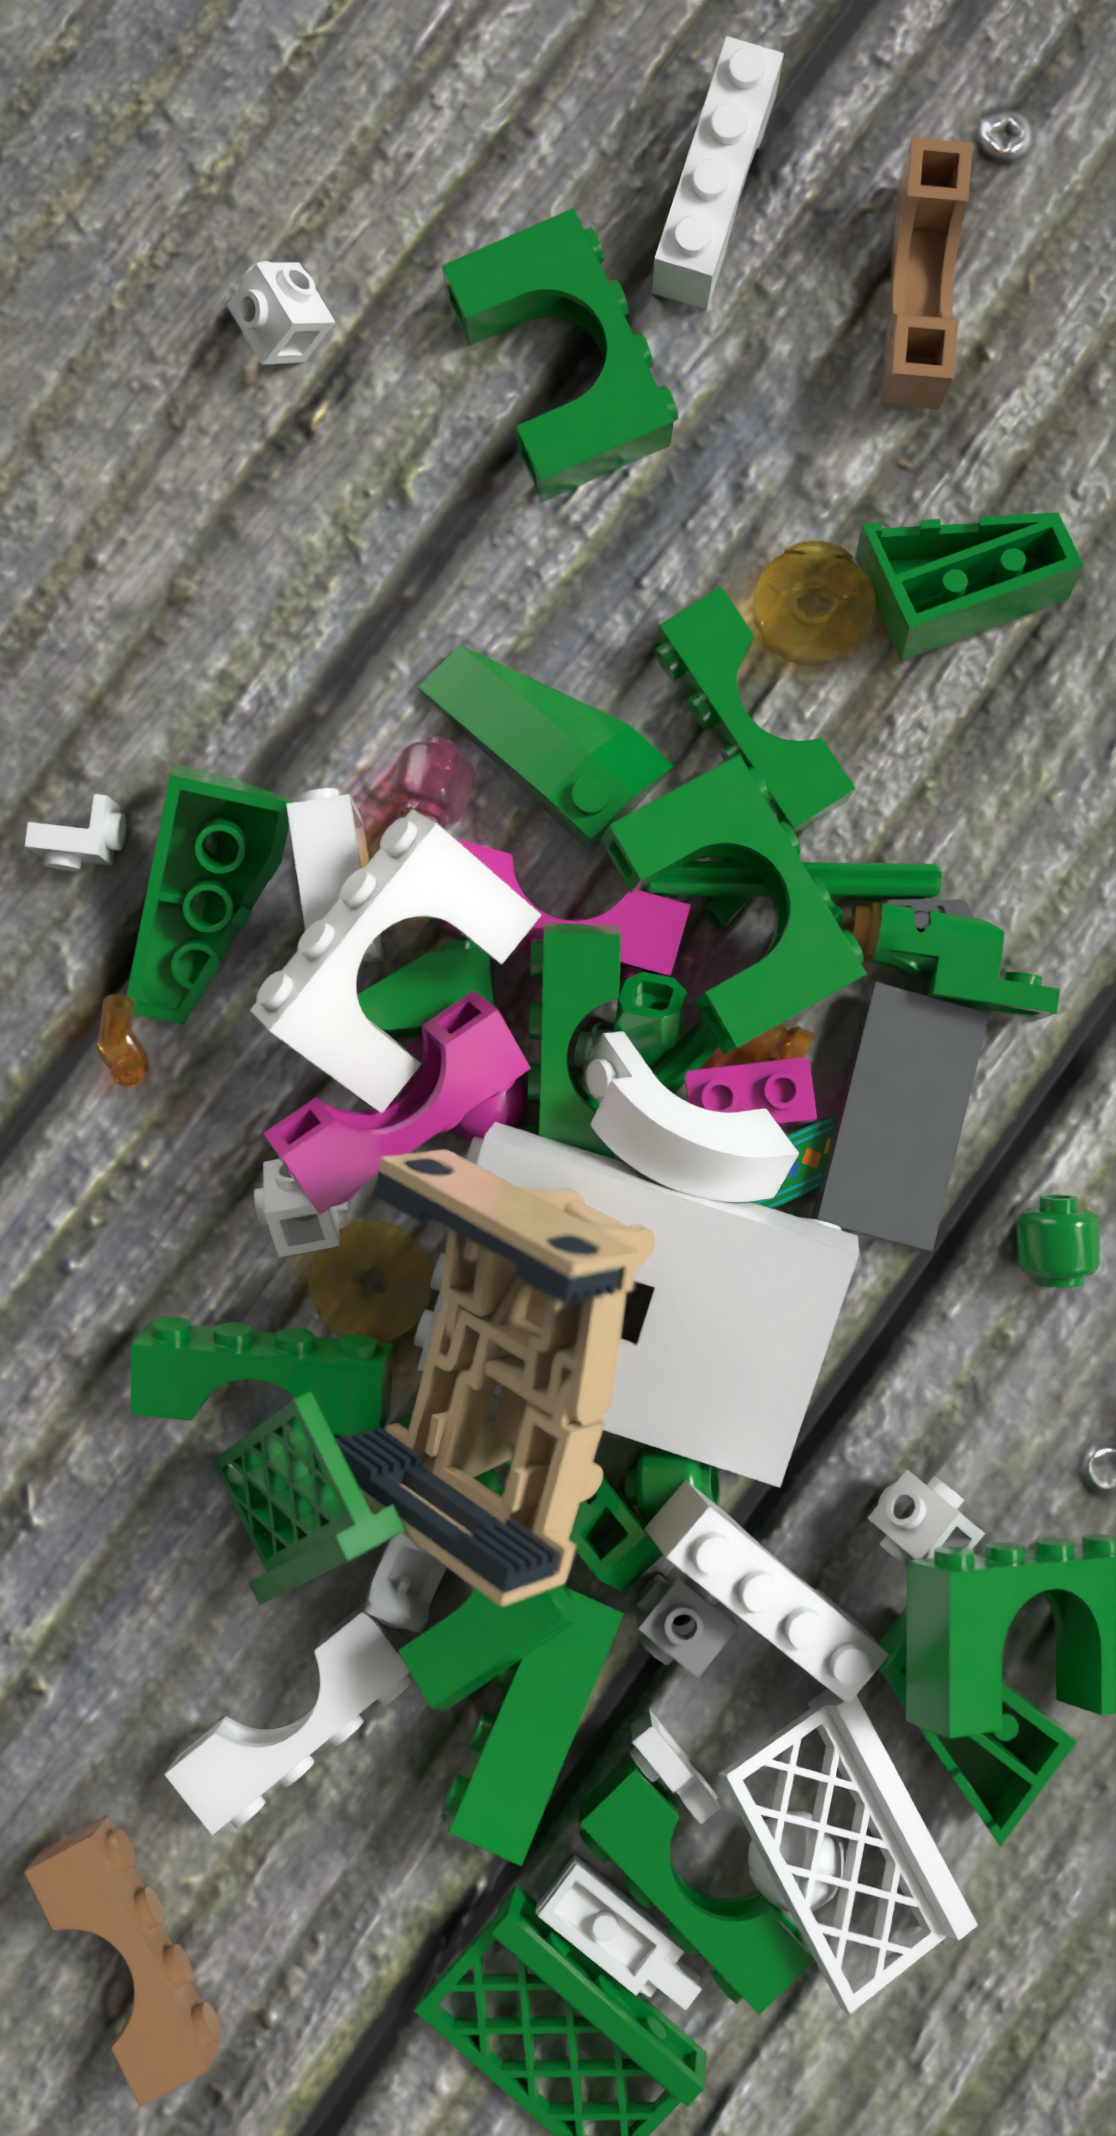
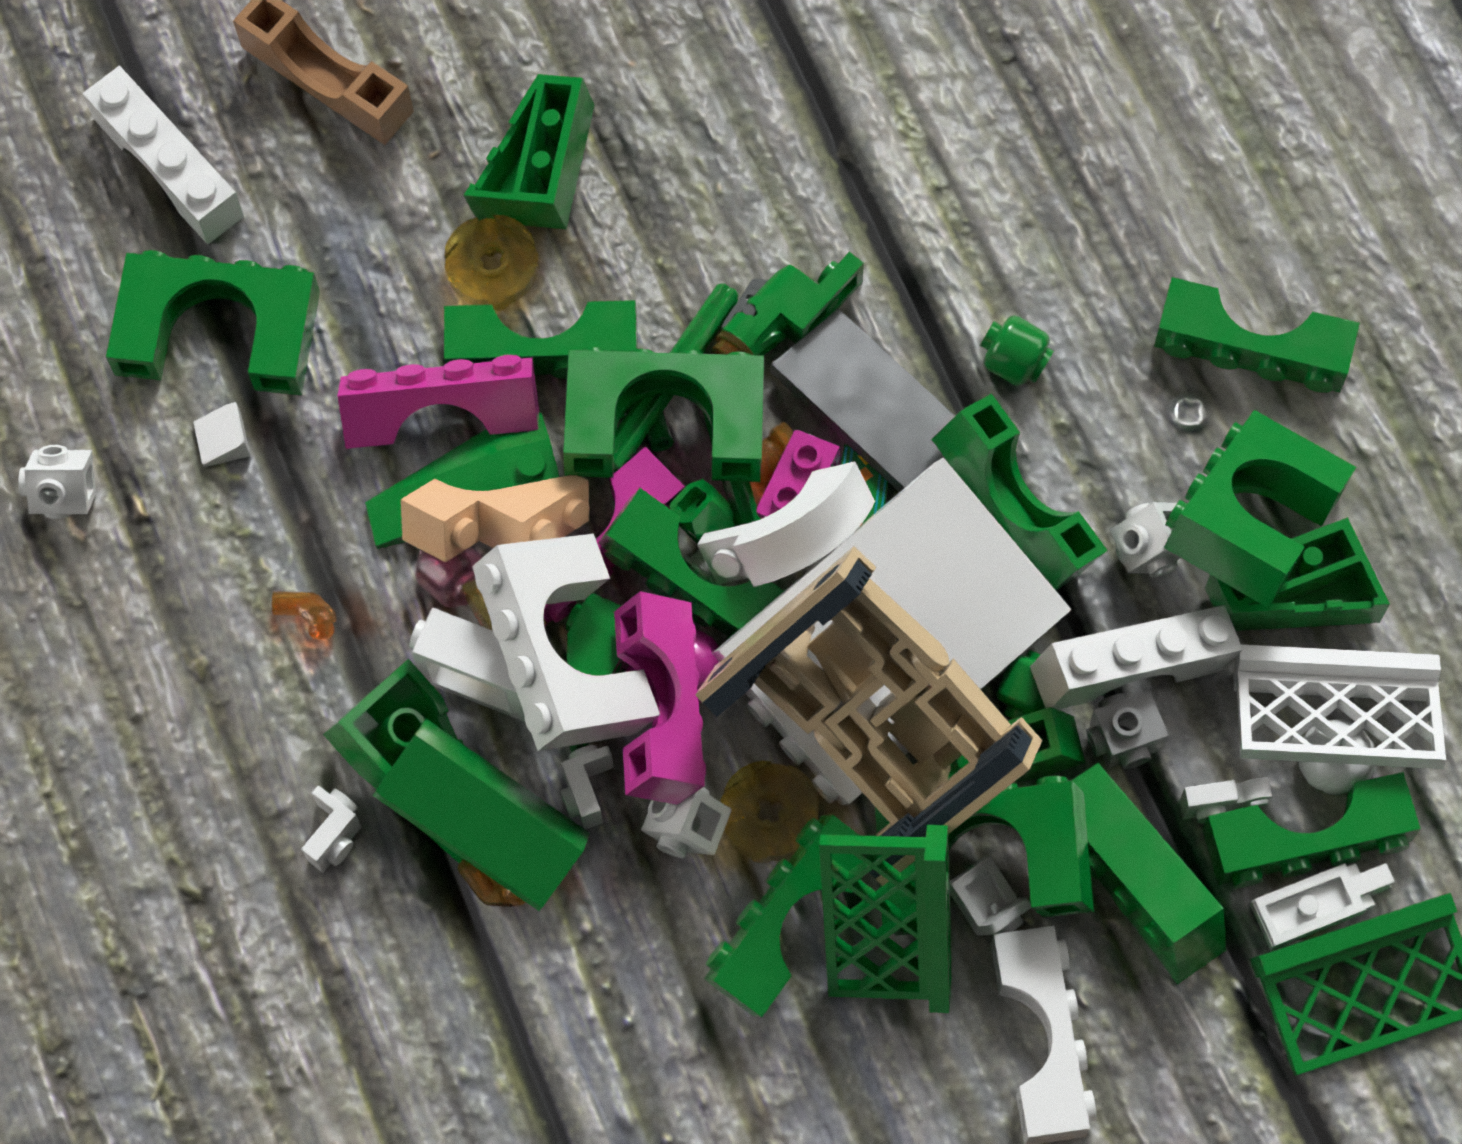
camera: 60 degrees left, 15 degrees down
none -> white slope [193,402,250,467]
none -> clear orange arm [272,591,337,639]
none -> dark pink arch [337,355,539,449]
none -> green slope [372,719,590,911]
none -> light nougat arch [401,475,590,562]
none -> white bracket [560,745,614,830]
none -> green arch [931,393,1108,591]

